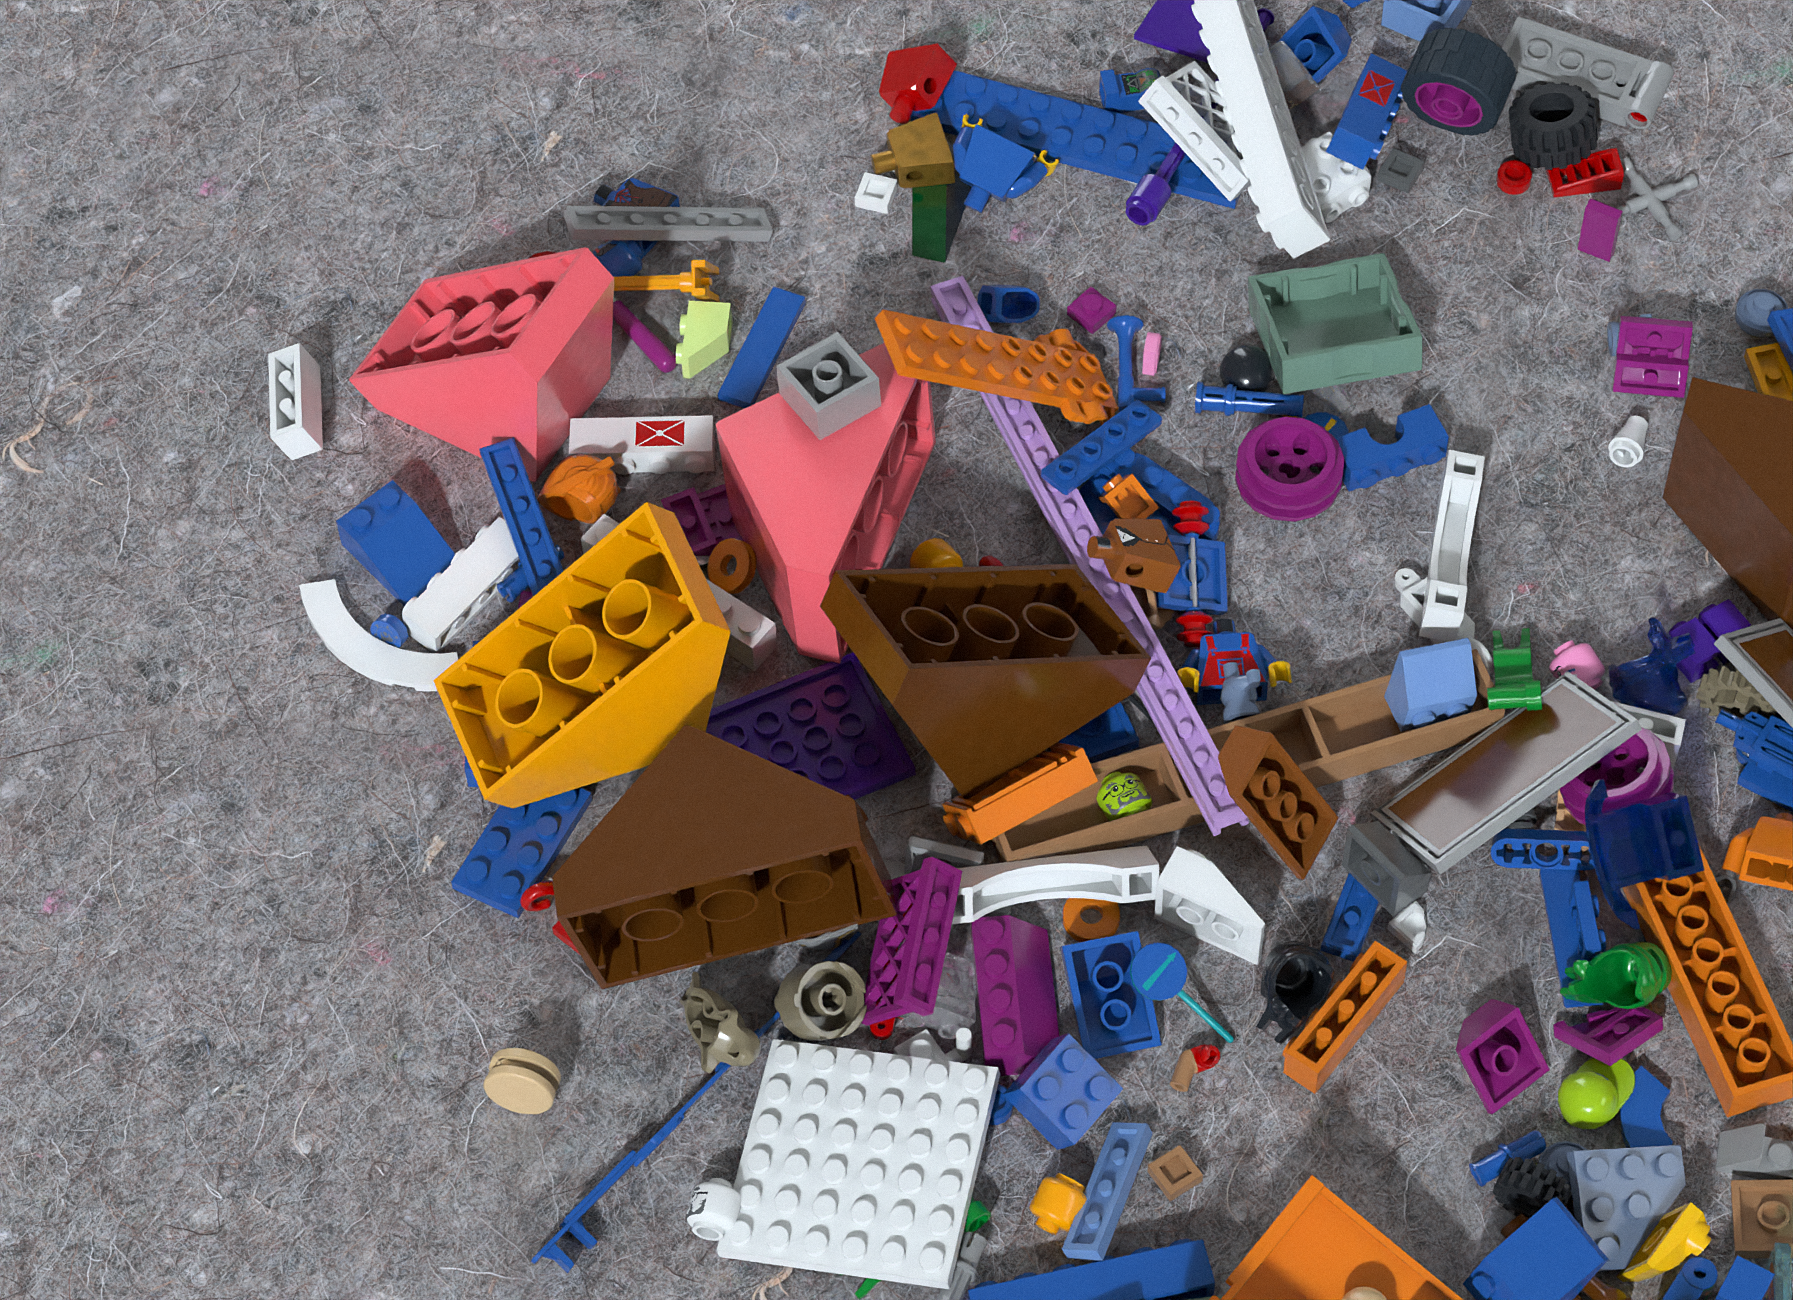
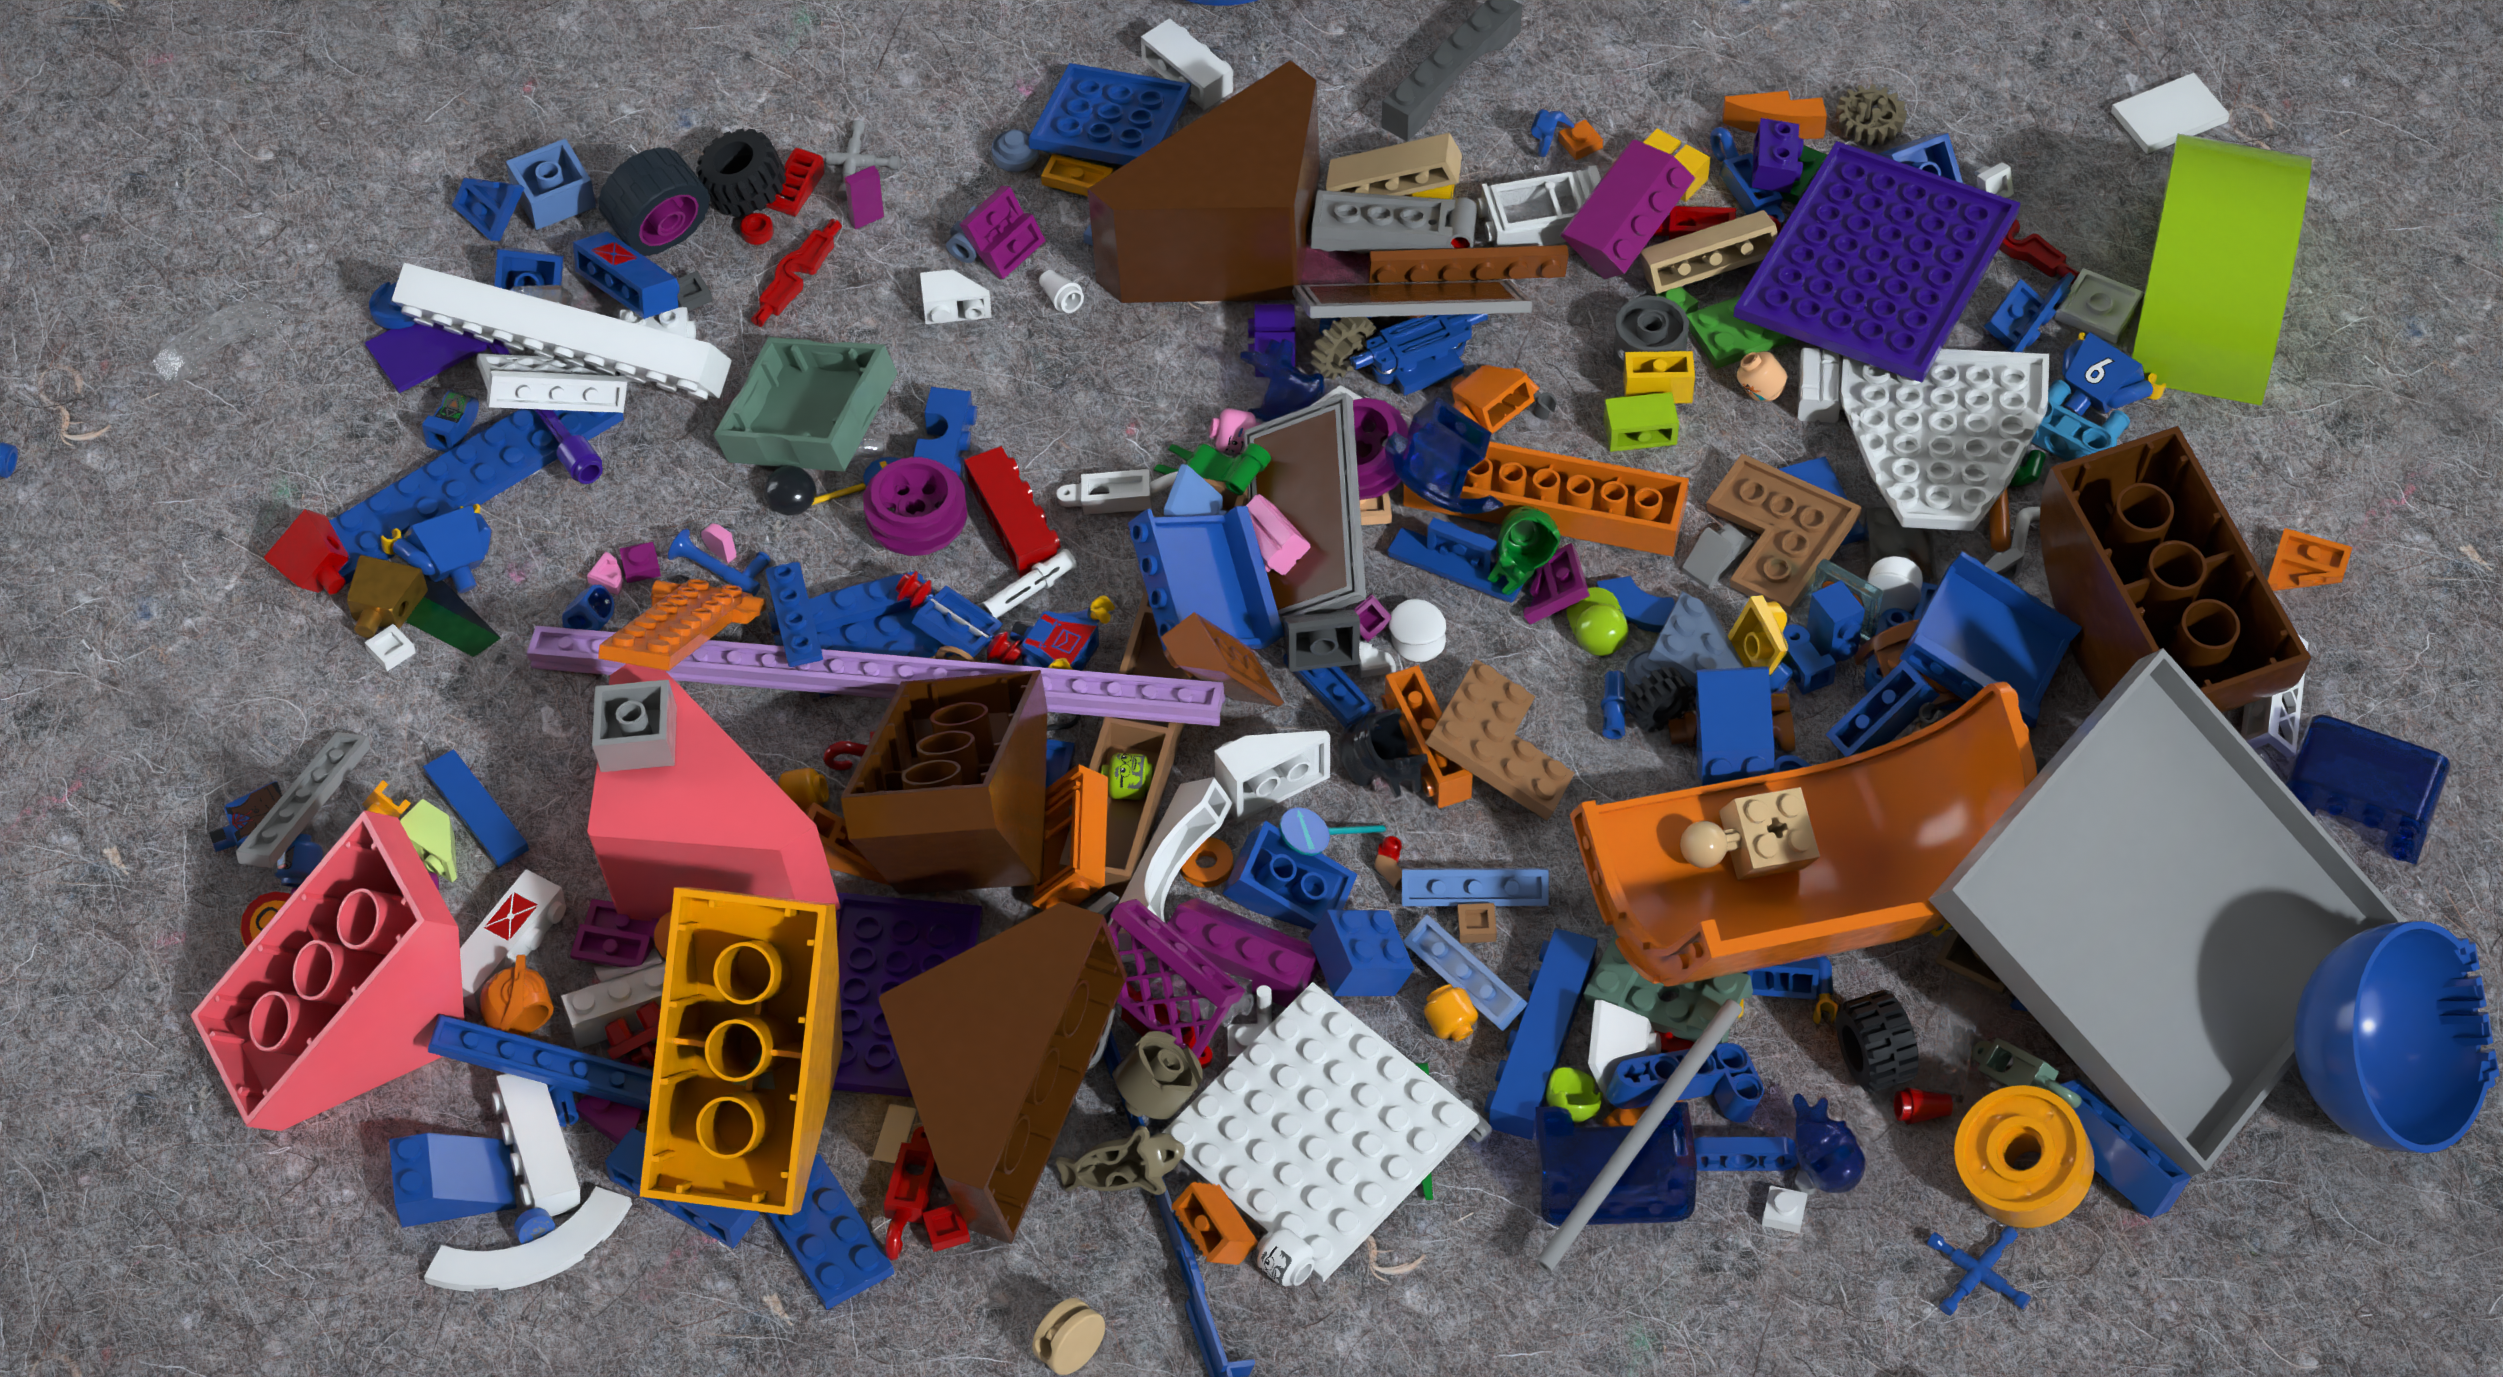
camera: 60 degrees left, 5 degrees down
white brick [268,343,323,460] -> none
dark orange torso [1087,519,1181,593] -> none
orange bracket [1098,473,1159,519] -> none
blue pin [1195,382,1304,418] -> none
sand blue piece [1221,662,1261,724] -> none
white arch [1419,450,1485,642] -> none
magenta slope [1455,999,1550,1115] -> none
blue beam [1491,829,1603,871] -> none
light grey hinge [1502,16,1674,129] -> none
none -> bright pink tile [587,551,623,596]
none -> red piece [751,219,842,327]
none -> white slope [920,269,992,324]
none -> red brick [964,446,1061,578]
none -> white pin [980,549,1077,619]
none -> blue panel [1128,506,1285,651]
none -> orange brick [1172,1181,1258,1265]
none -> bright pink brick [1246,494,1311,575]
none -> magenta slope [1352,593,1392,642]
none -> white piece [1389,599,1446,662]
none -> medium blue plate [1402,868,1549,906]
none -> medium nougat plate [1425,659,1575,821]
none -> blue tile [1770,663,1793,694]

